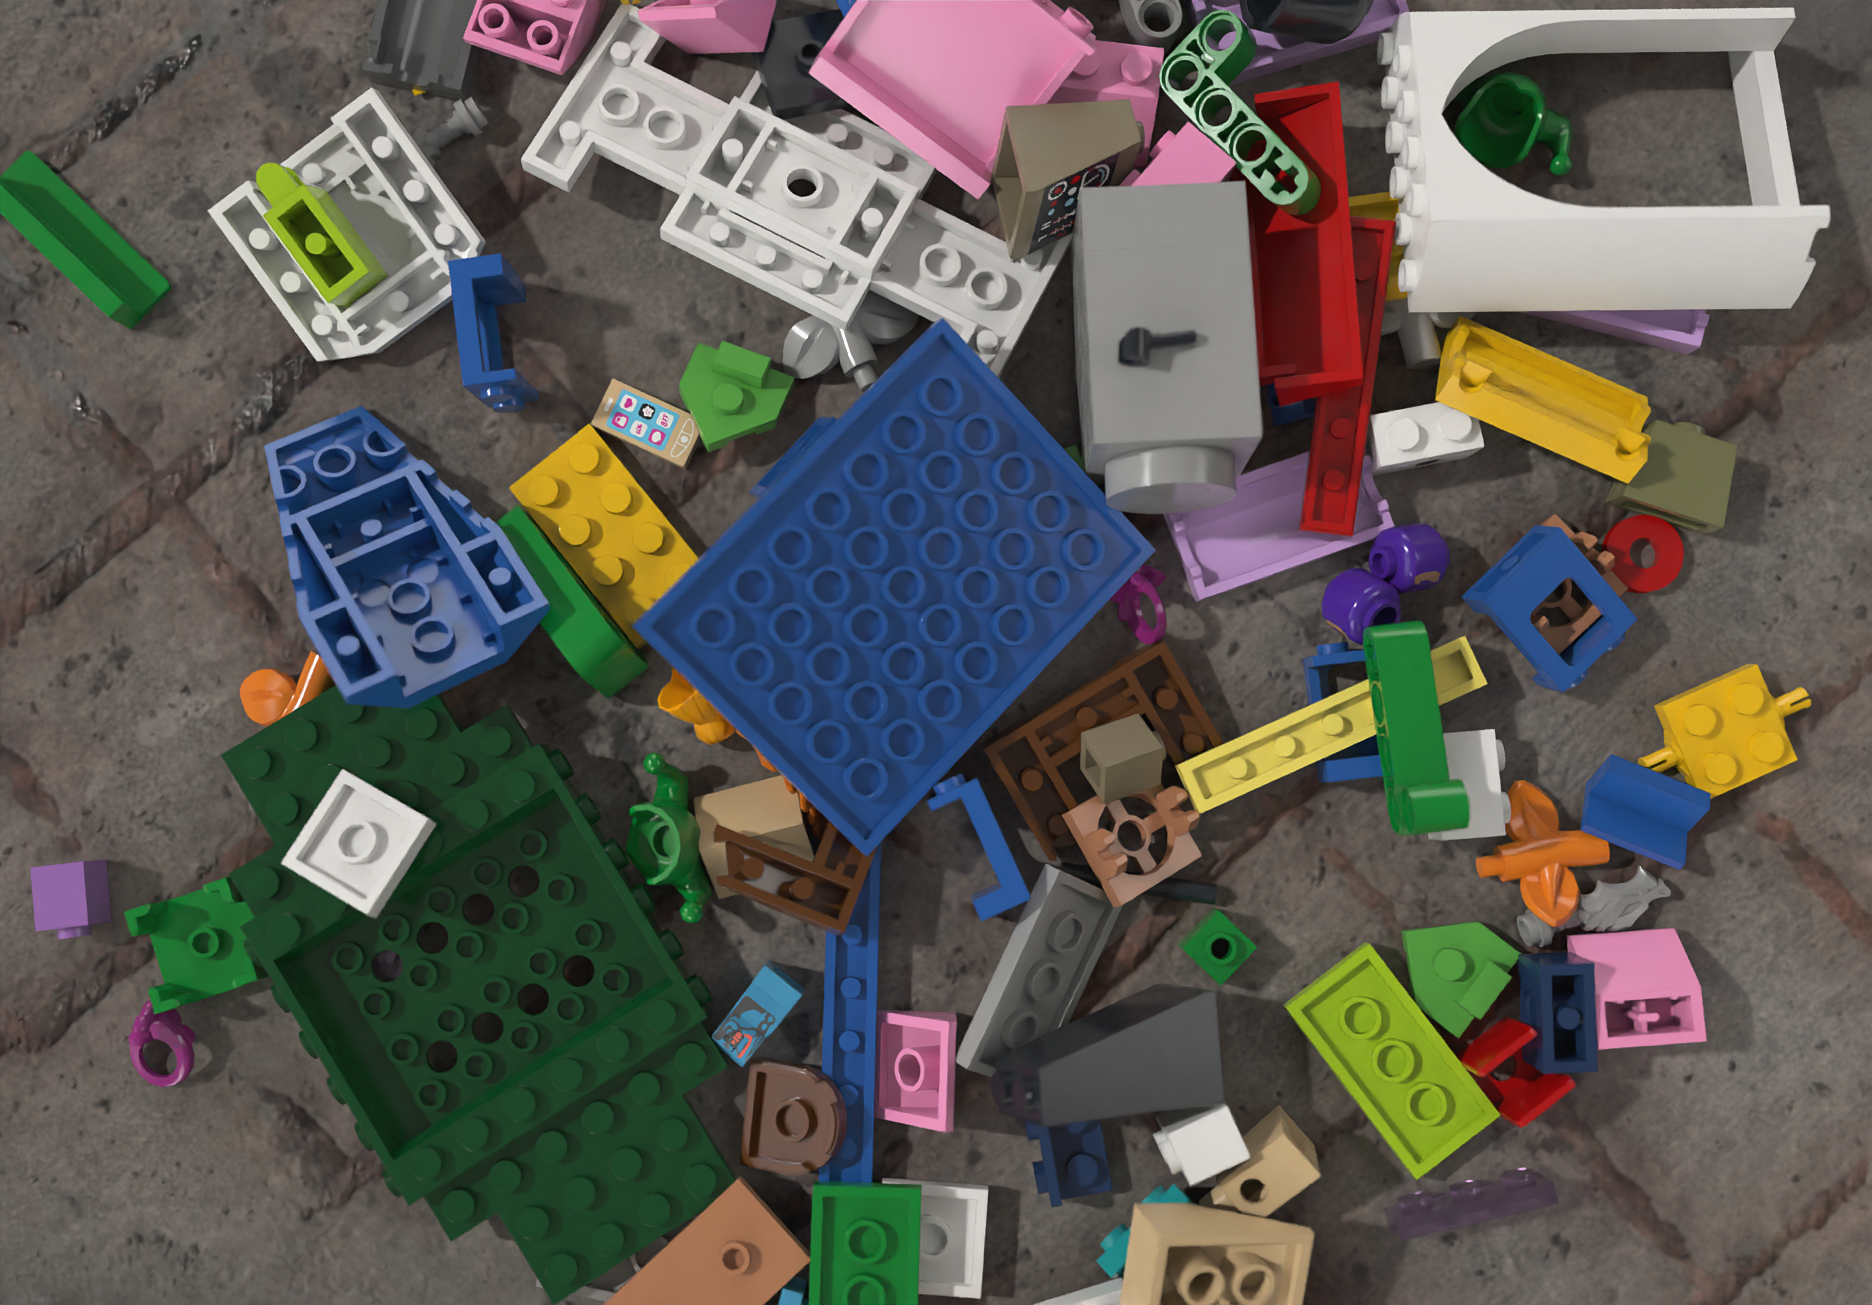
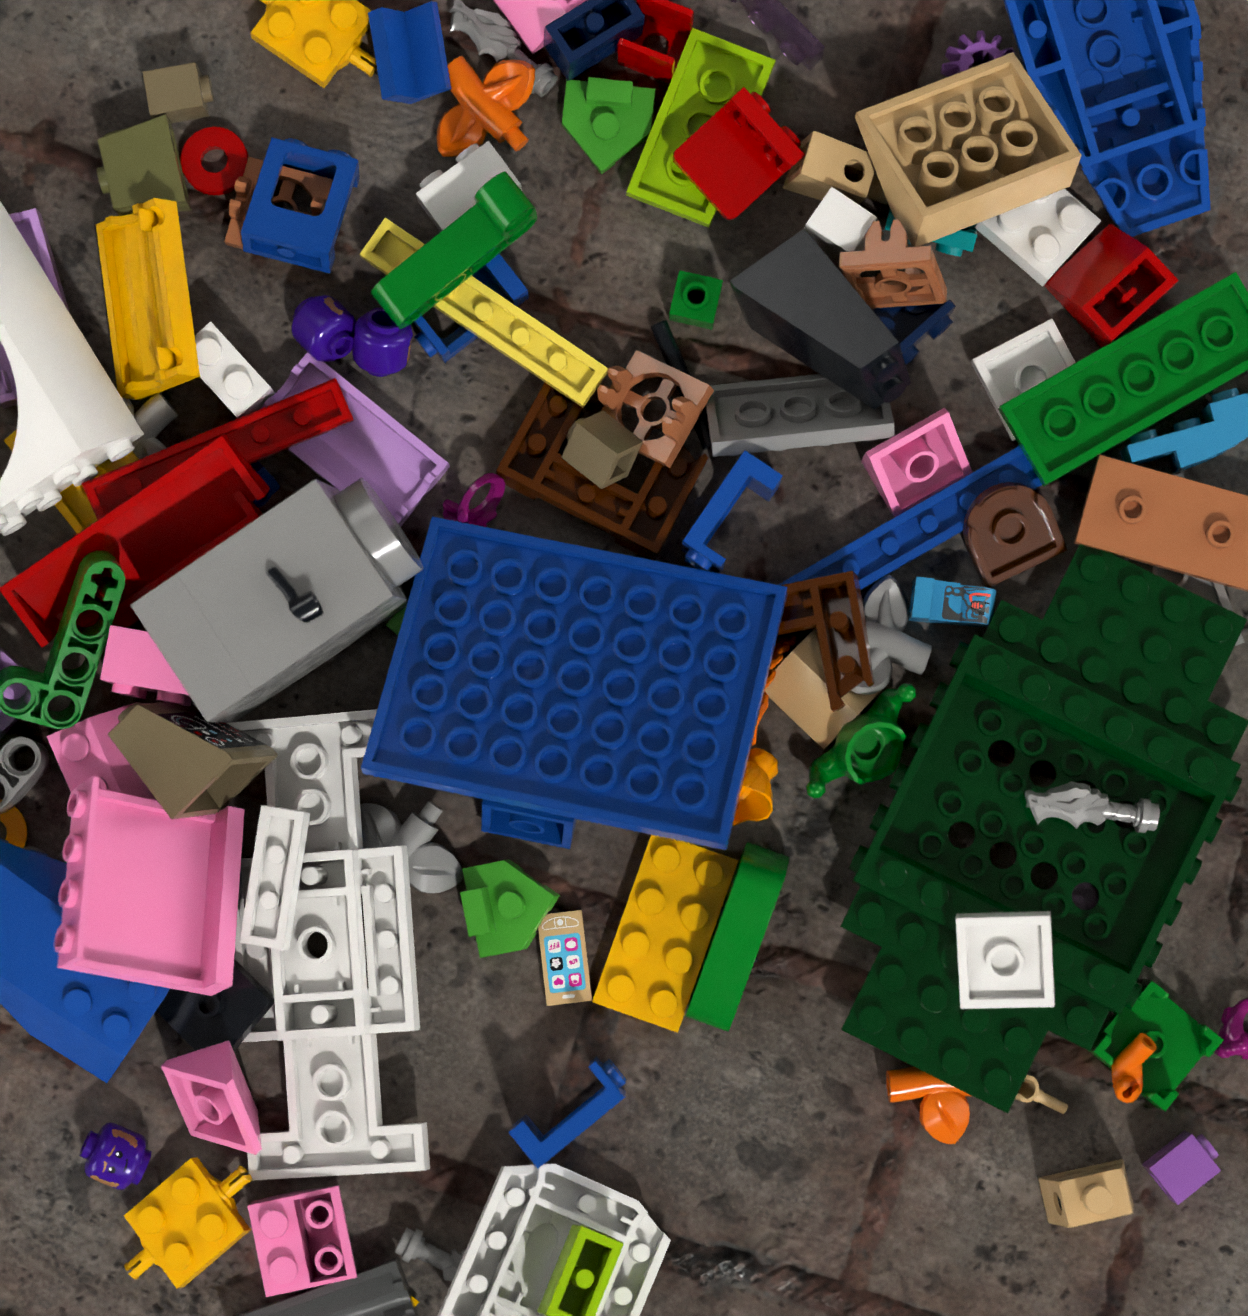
camera: 120 degrees left, 0 degrees up
blue wedge [264,406,550,708] -> none
none -> dark tan brick [142,62,214,123]
none -> white plate [239,805,310,950]
none -> red bracket [672,87,805,220]
none -> nougat piece [839,219,947,308]
none -> light grey plant [851,574,932,695]
none -> tan hand [1015,1075,1068,1114]
none -> light grey piece [1025,781,1160,833]
none -> tan torso [1038,1159,1134,1228]
none -> orange arm [1112,1033,1157,1103]

